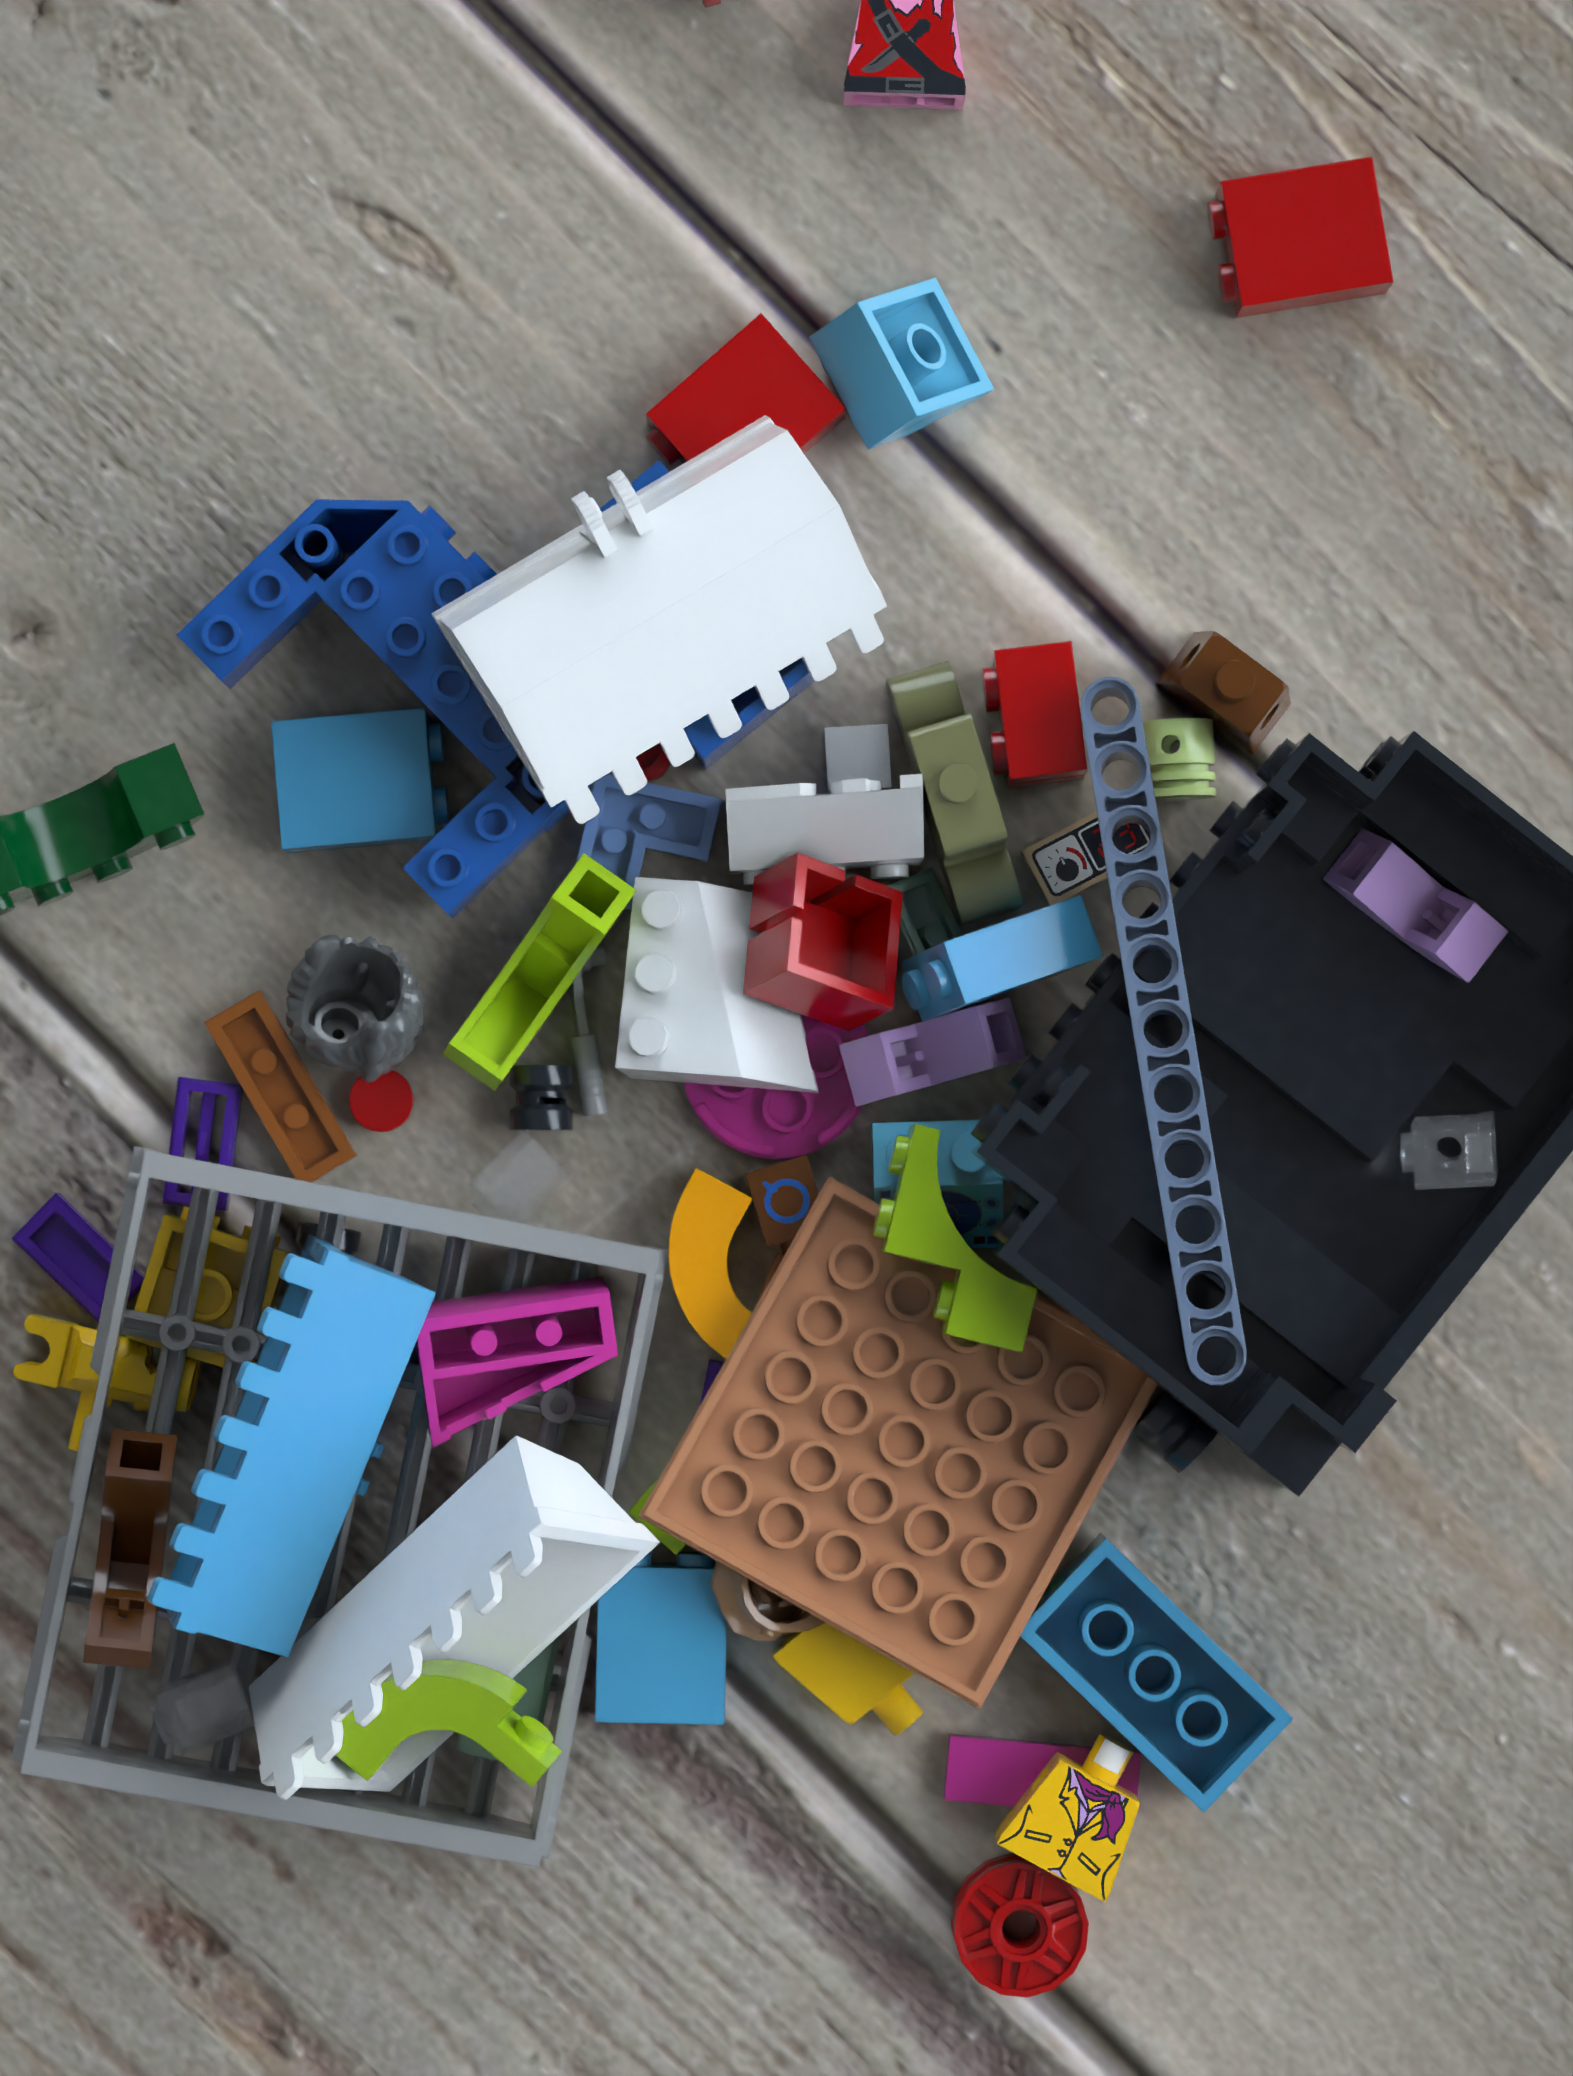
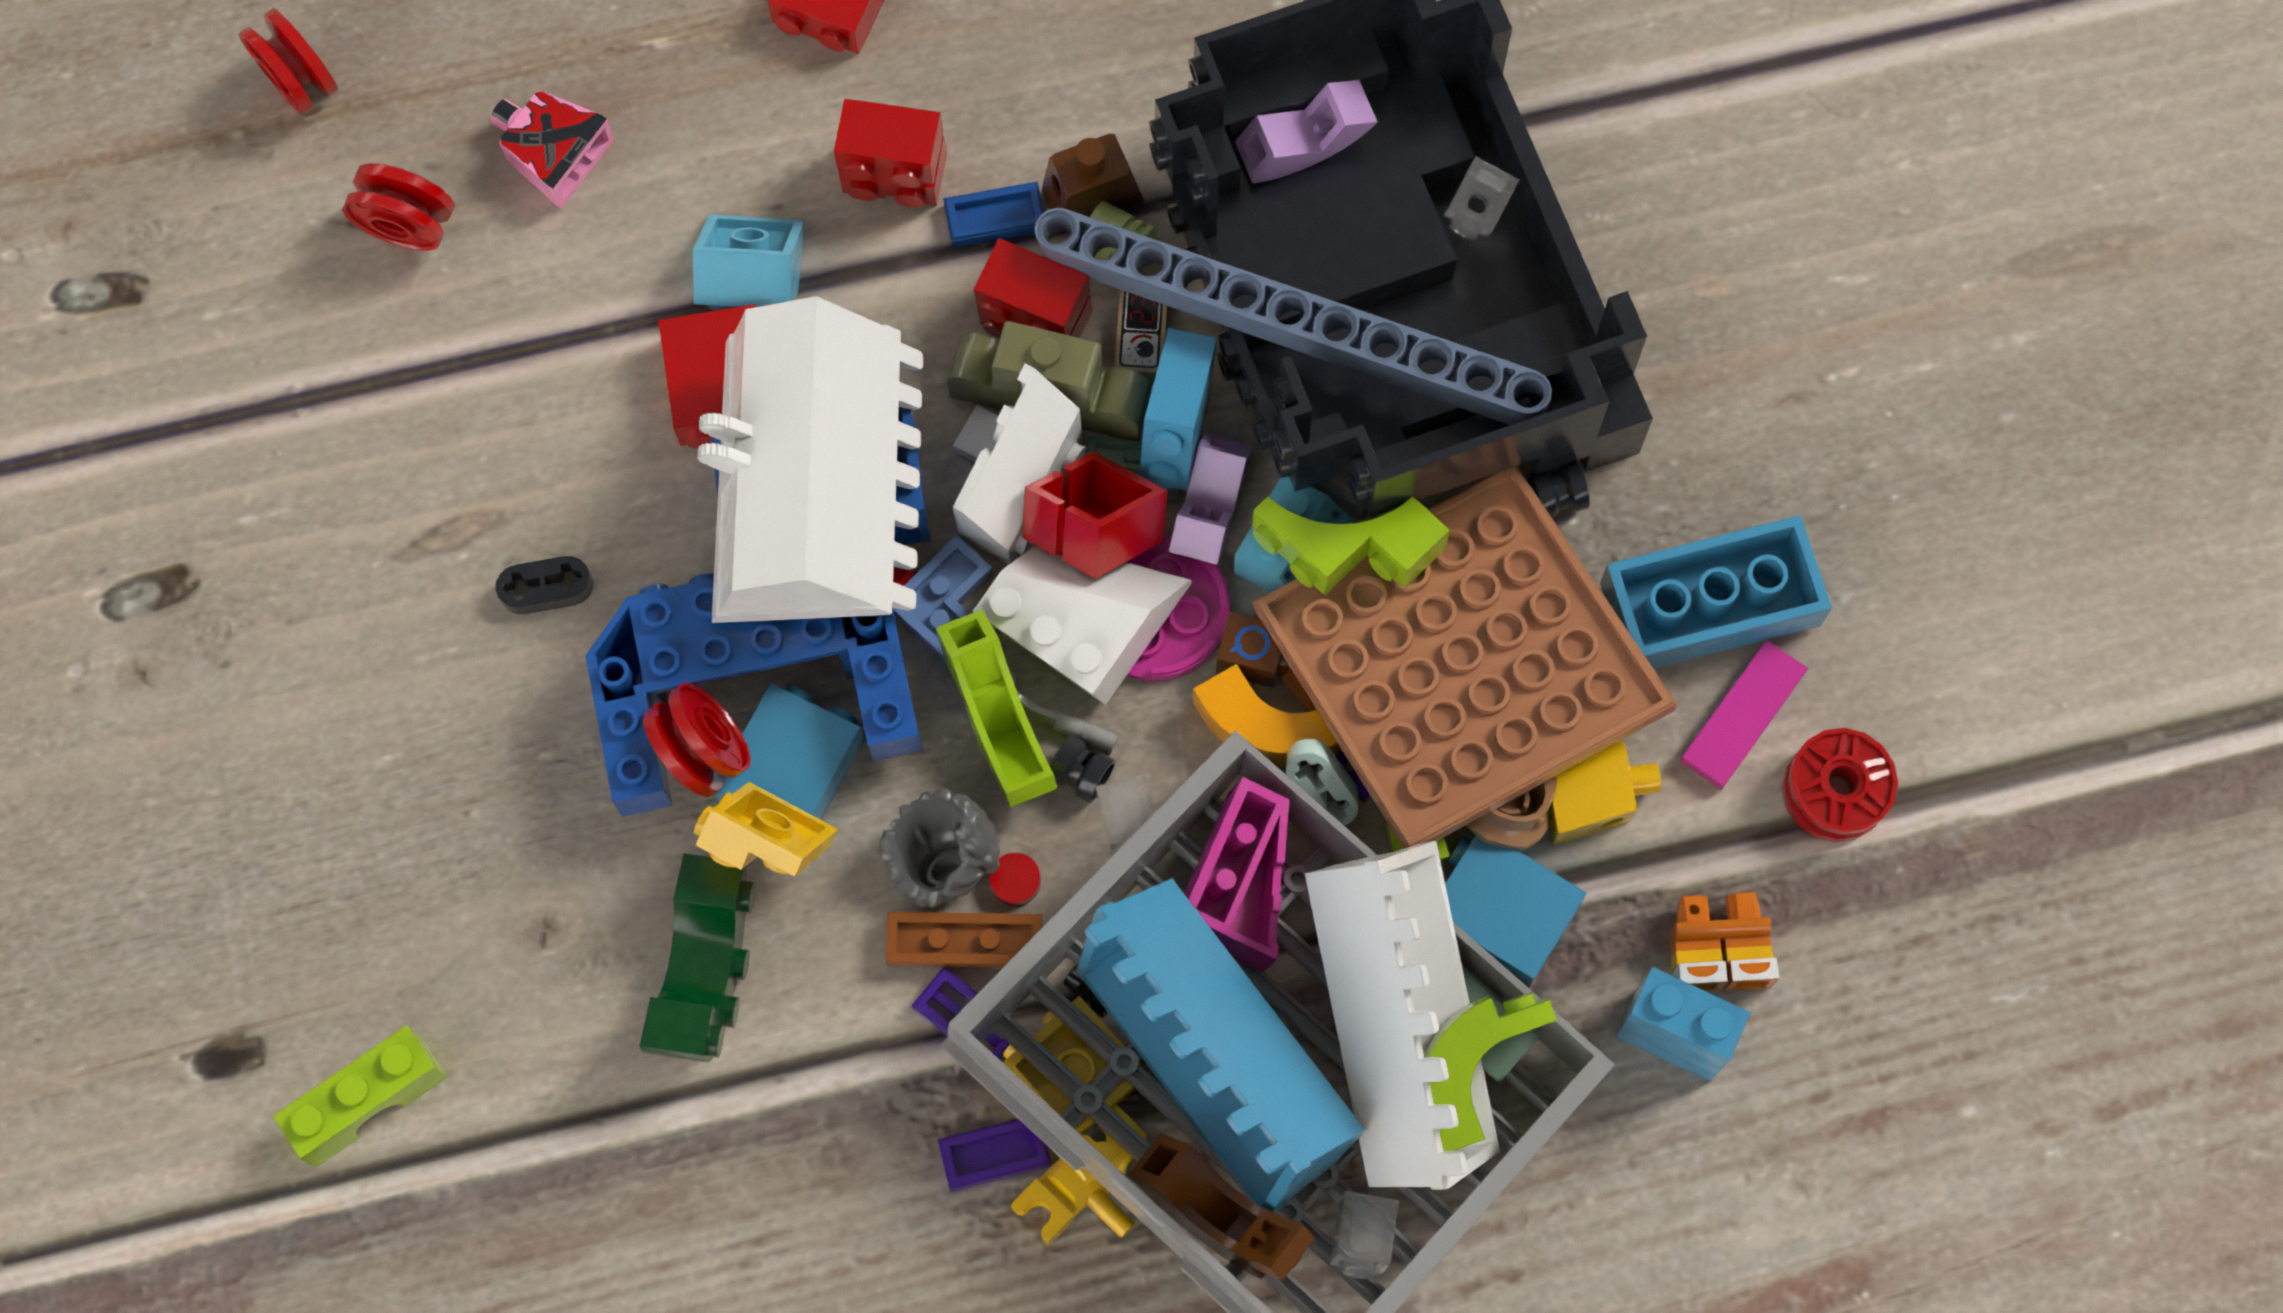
camera: 55 degrees left, 15 degrees down
yellow torso [994,1734,1140,1903] -> none
none -> black beam [495,556,594,614]
none -> red wheel [643,682,751,798]
none -> yellow plate [694,782,838,877]
none -> red piece [833,98,947,208]
none -> blue tile [943,181,1044,249]
none -> light aqua beam [1286,739,1359,825]
none -> dark azure brick [1615,966,1751,1081]
none -> orange hips [1669,892,1780,992]

